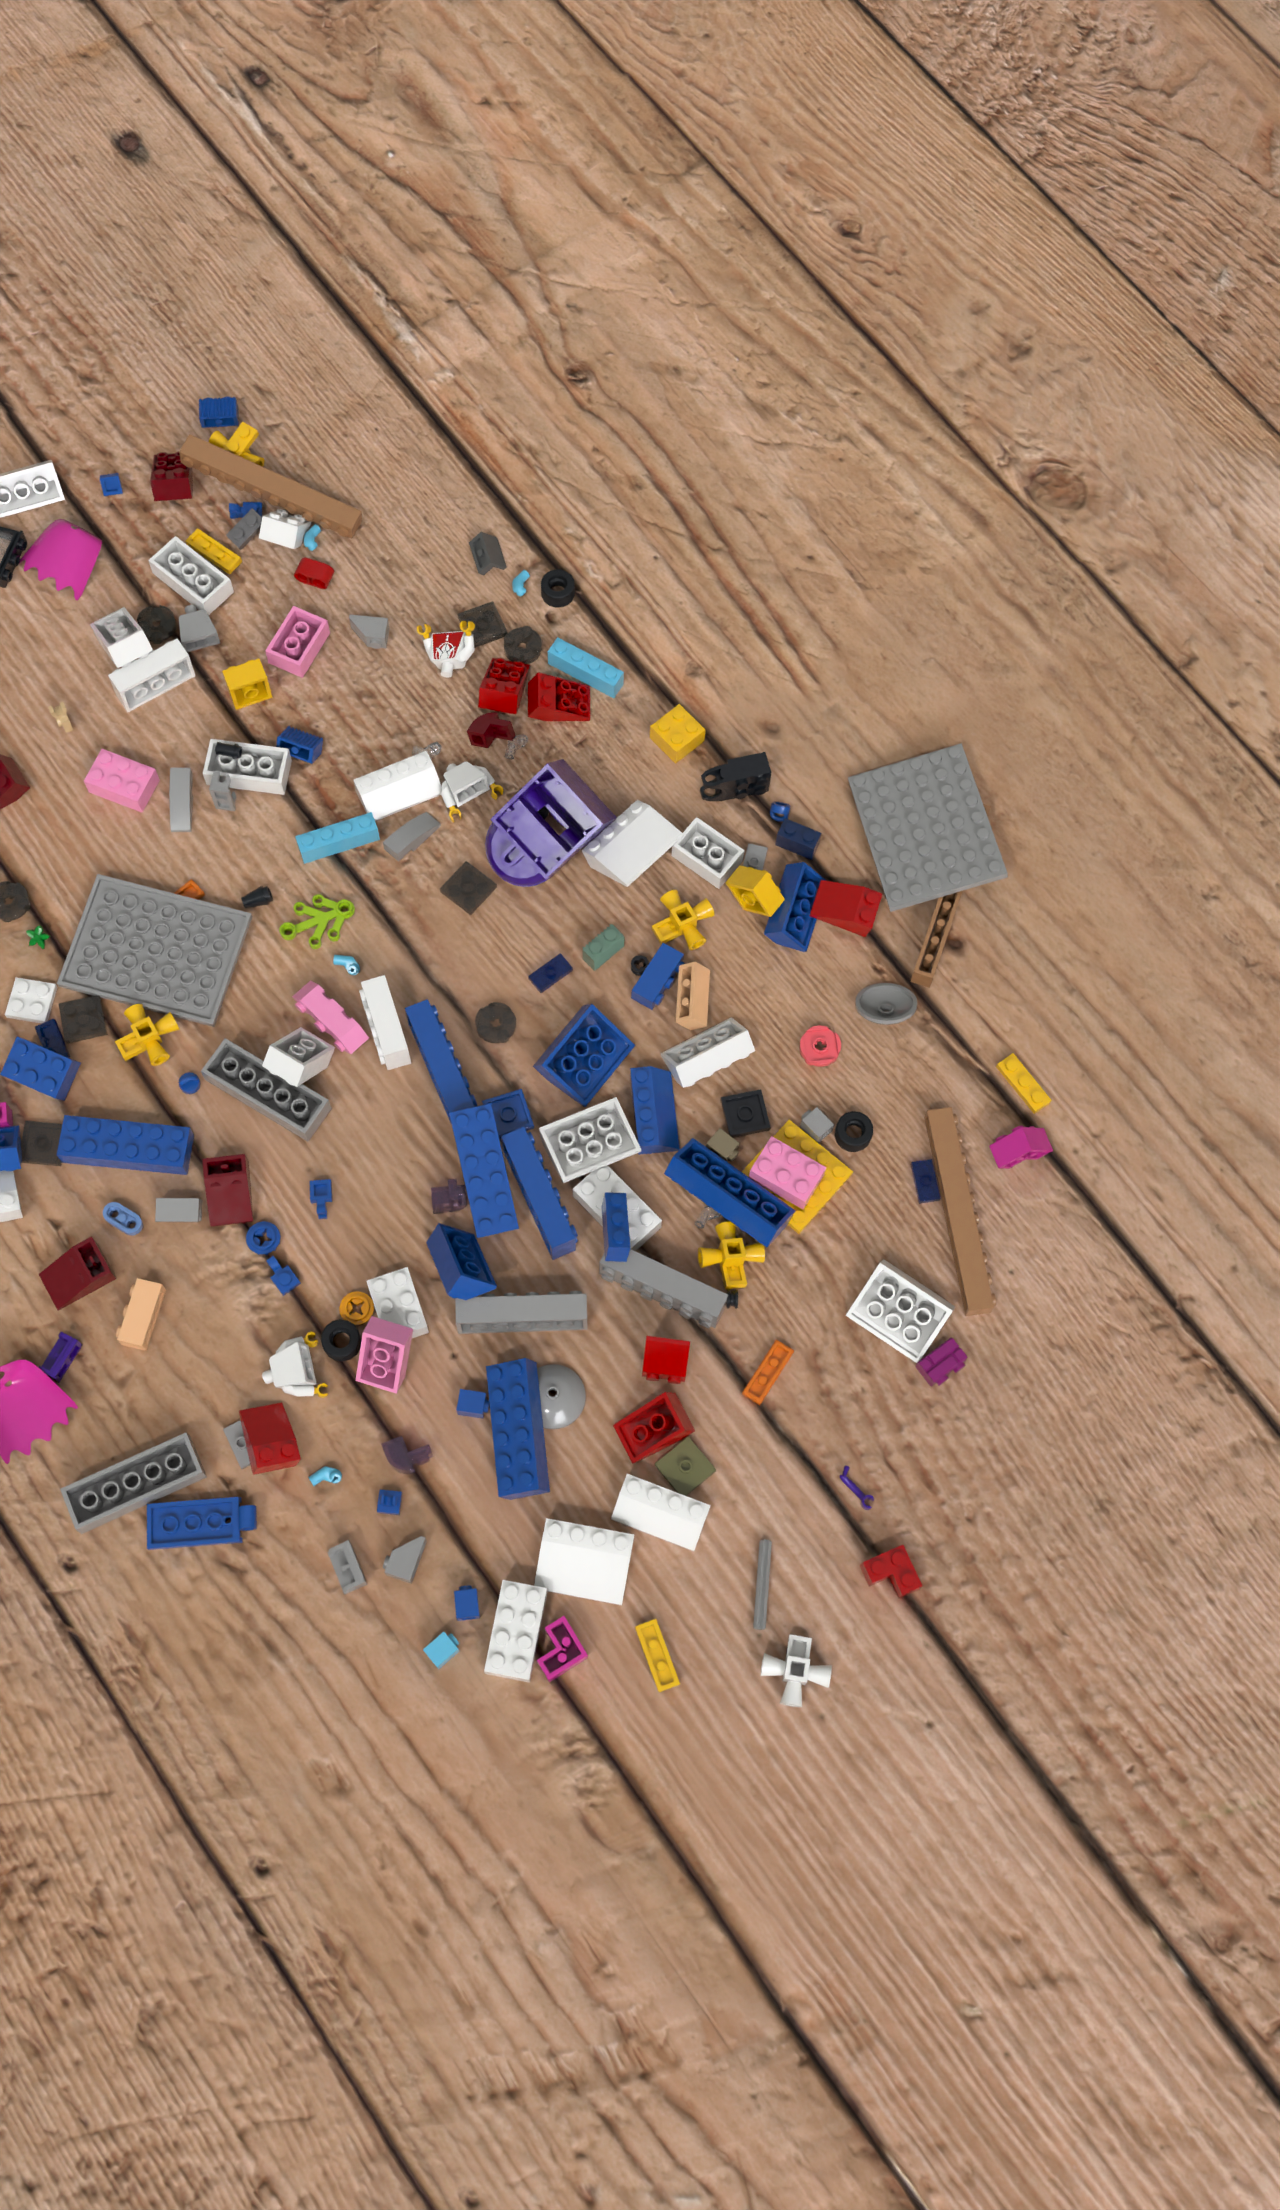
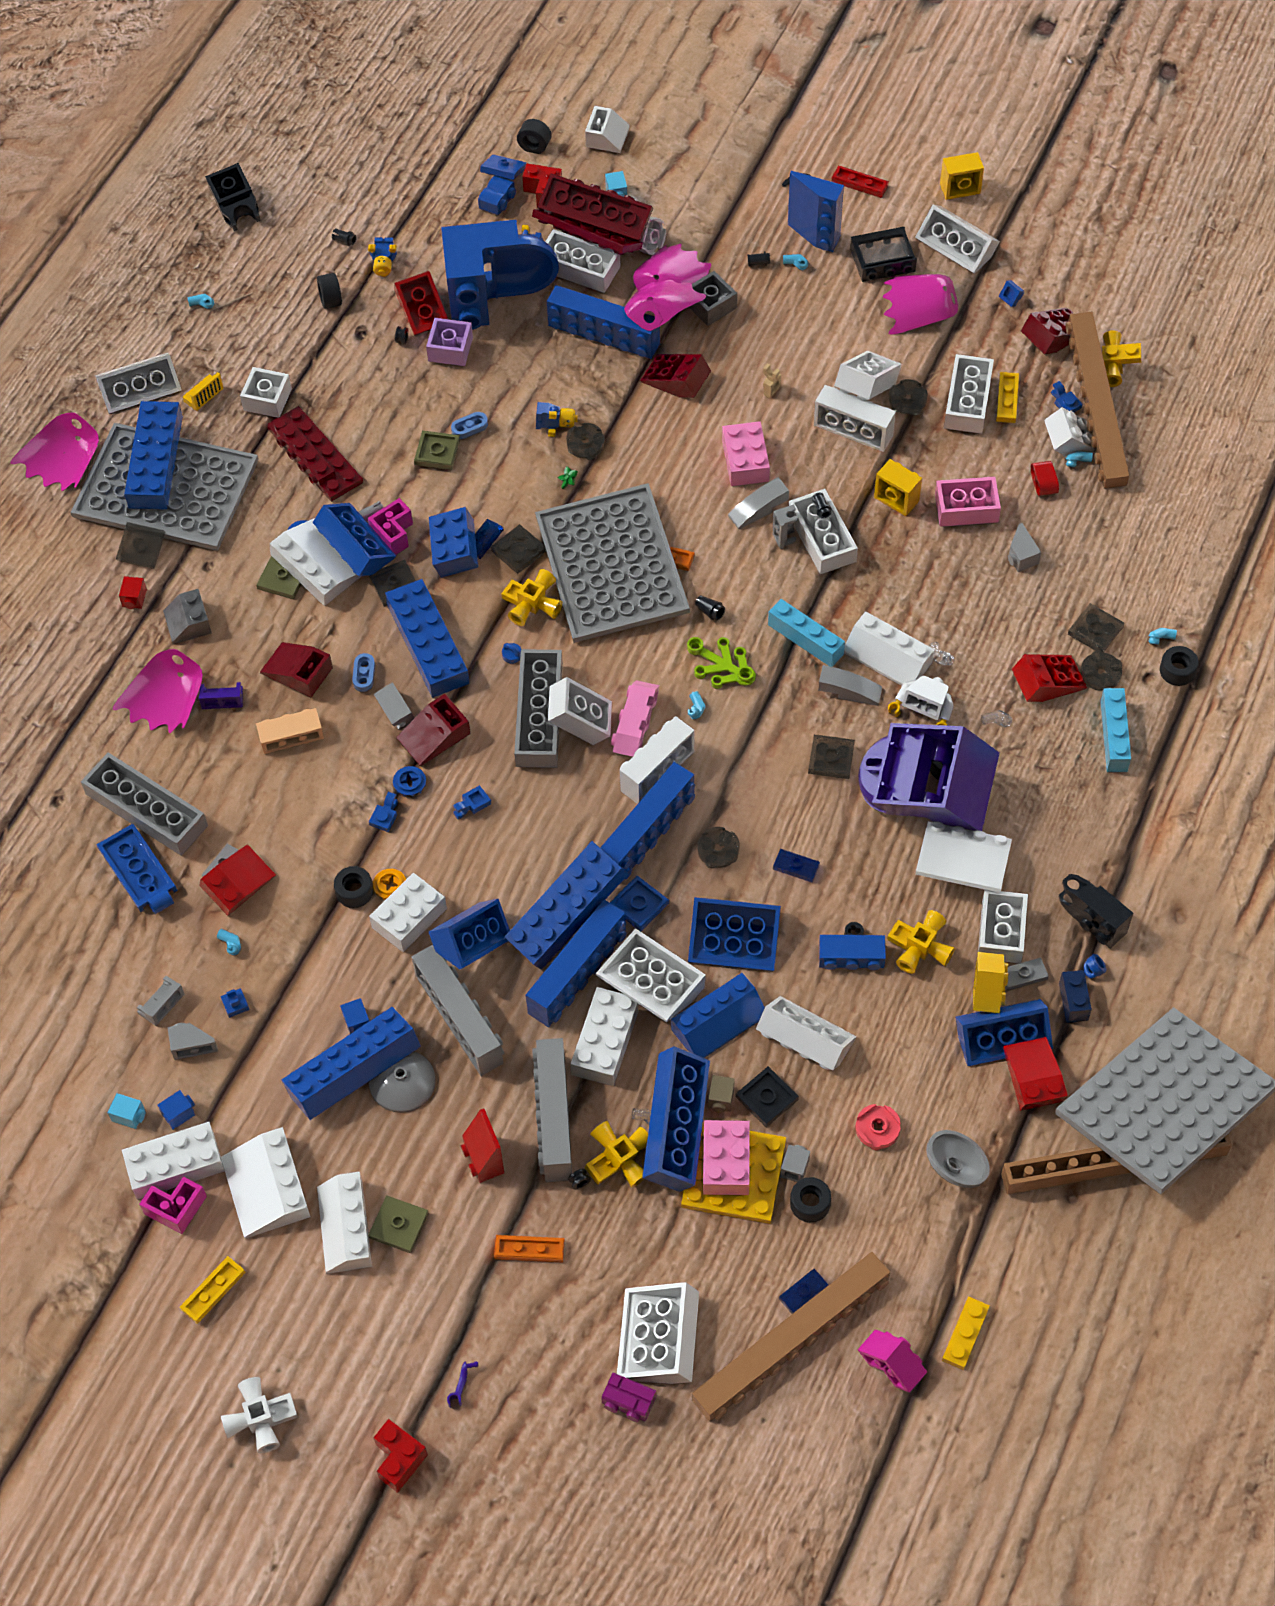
camera: 65 degrees right, 10 degrees down
white plate [5,977,57,1024] -> none
light grey torso [179,605,220,652] -> none
blue brick [199,397,239,428] -> none
flat silver plate [226,508,262,550] -> none
white torso [262,1331,328,1398] -> none
blue brick [276,726,323,764] -> none
bright pink brick [355,1316,413,1394] -> none
clear purple brick [381,1436,433,1474] -> none
torso [417,621,475,678] -> none
clear purple brick [431,1179,467,1214] -> none
dark red brick [467,712,516,748] -> none
dark grey panel [469,532,507,575] -> none
red slope [528,672,590,721] -> none
sand green brick [583,924,625,971] -> none
blue brick [601,1192,630,1262] -> none
red slope [613,1392,695,1464] -> none
yellow brick [650,704,705,764] -> none
light nougat brick [676,962,710,1030] -> none
light grey axle [753,1539,772,1630] -> none

